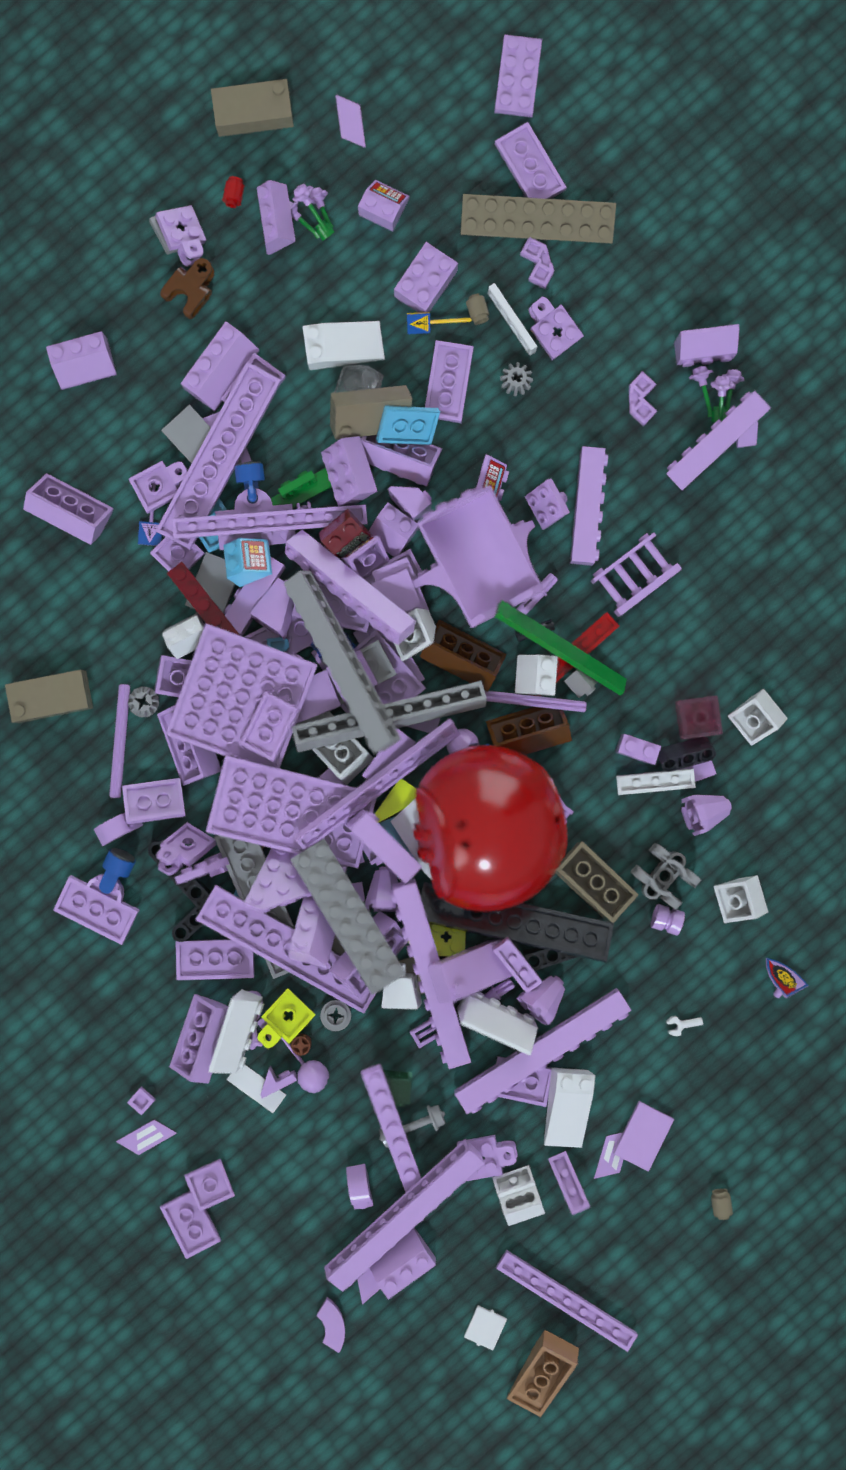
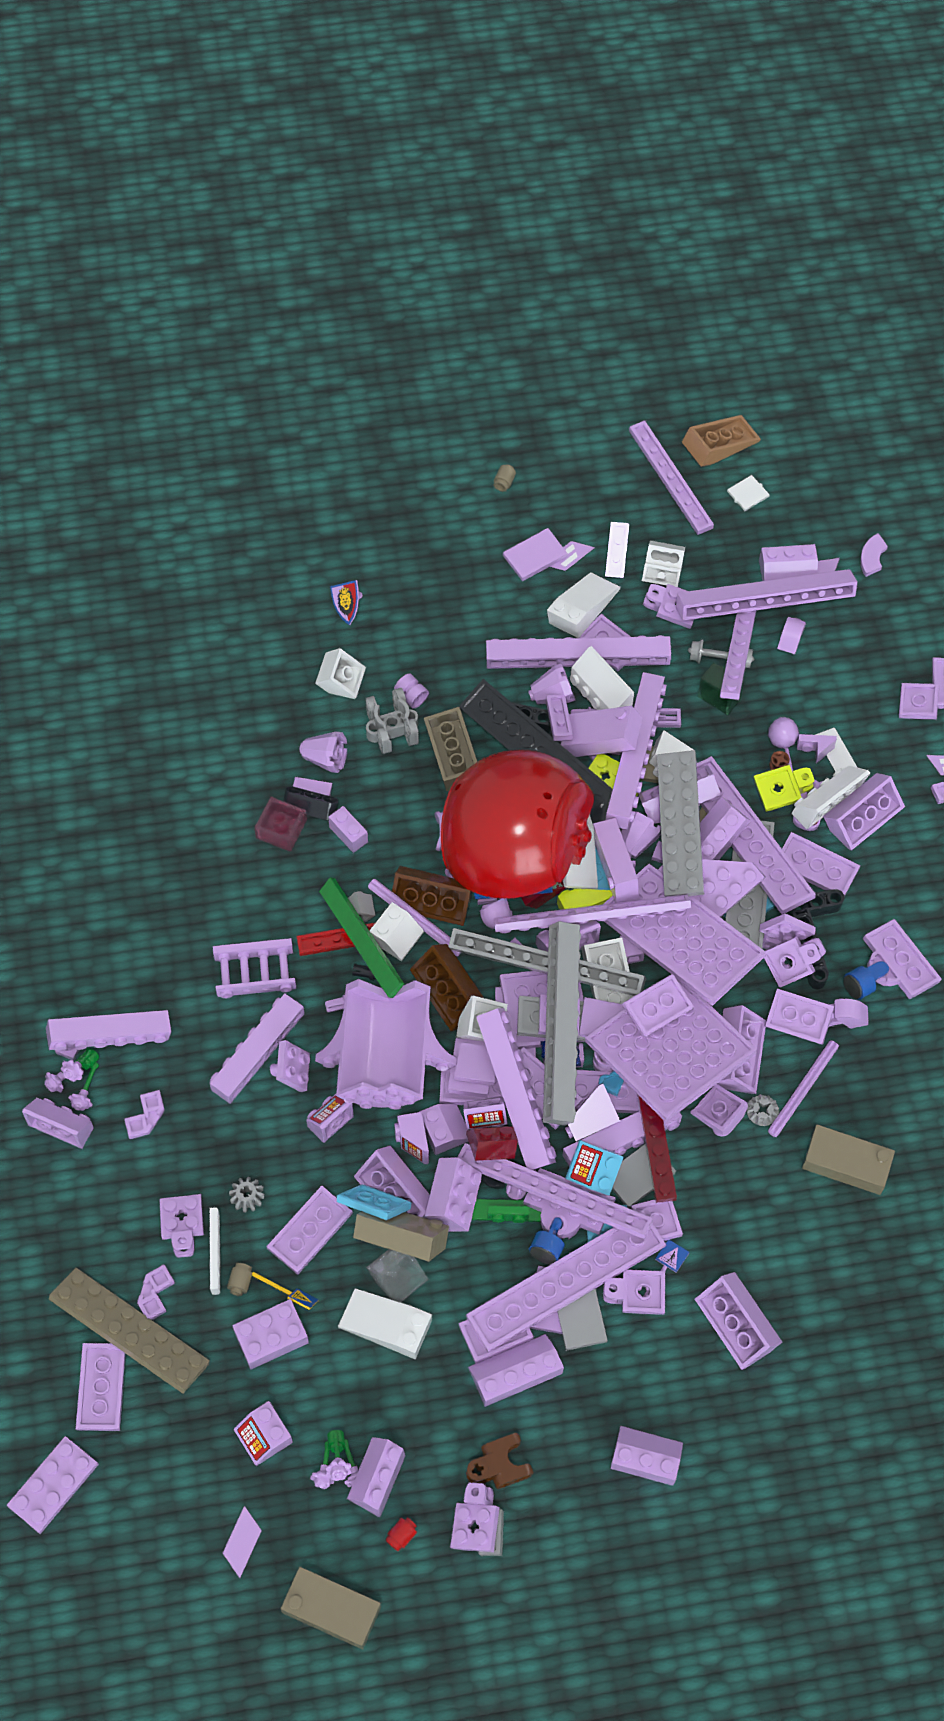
camera: 150 degrees left, 25 degrees down
white slope [162,613,205,659] -> none
light grey gear [320,1000,351,1031] -> none
white tile [616,768,696,795] -> none
white bar [666,1016,703,1036] -> none
white slope [728,689,788,746] -> none

